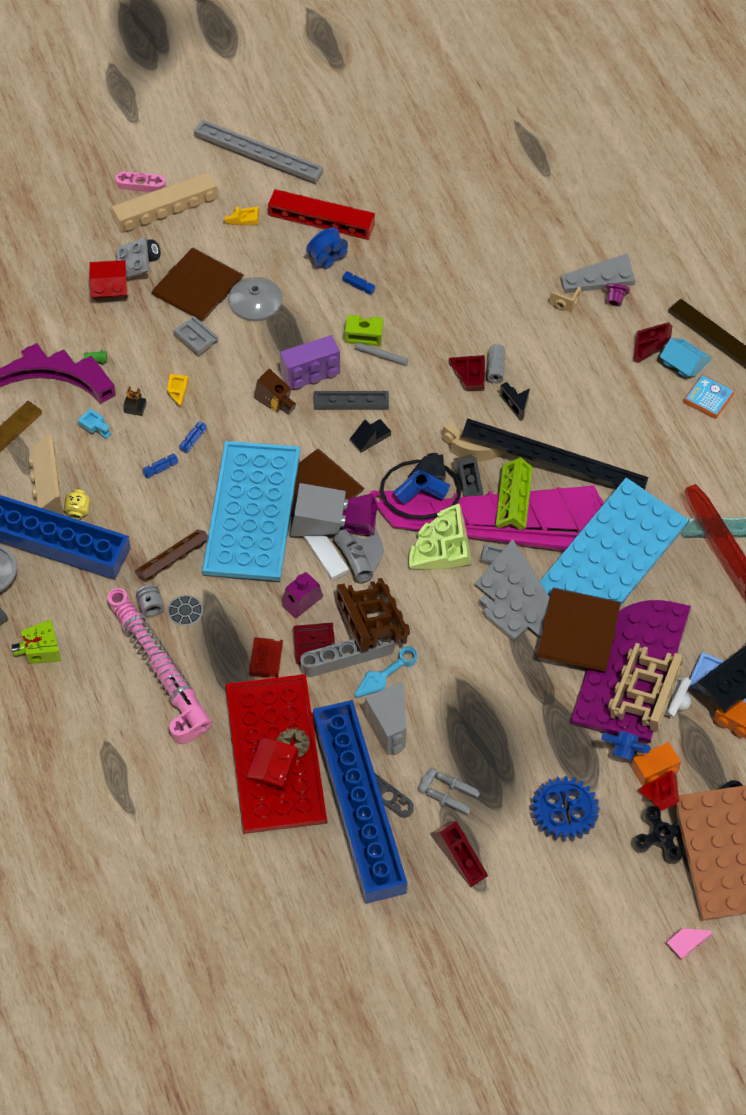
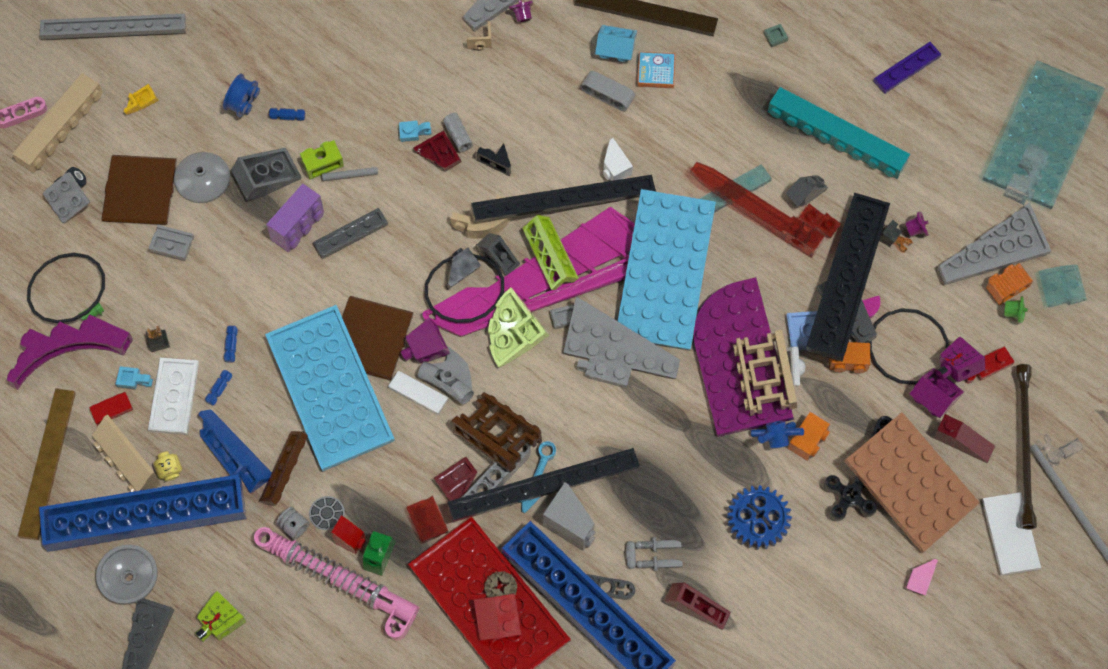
camera: 30 degrees left, 10 degrees up
red slope [89,260,128,299] -> none
yellow slope [167,374,189,407] -> none
reddish brown torso [254,369,296,412] -> none
red brick [268,189,375,240] -> none
magenta torso [282,572,323,619] -> none
light grey slope [290,483,348,536] -> none
black slope [350,419,391,453] -> none
blue piece [393,469,450,504] -> none
reddish brown piece [537,587,621,672] -> none
dark red wing [633,322,673,363] -> none
red wing [639,770,679,811] -> none
none -> black piece [27,252,105,324]
none -> red tile [89,392,133,426]
none -> white tile [148,358,199,435]
none -> blue wedge [199,409,272,493]
none -> dark grey slope [231,147,302,200]
none -> red slope [331,515,366,554]
none -> green torso [363,531,396,576]
none -> medium azure plate [399,121,432,142]
none -> black plate [447,448,640,522]
none -> light grey beam [581,71,636,111]
none -> white slope [603,138,633,181]

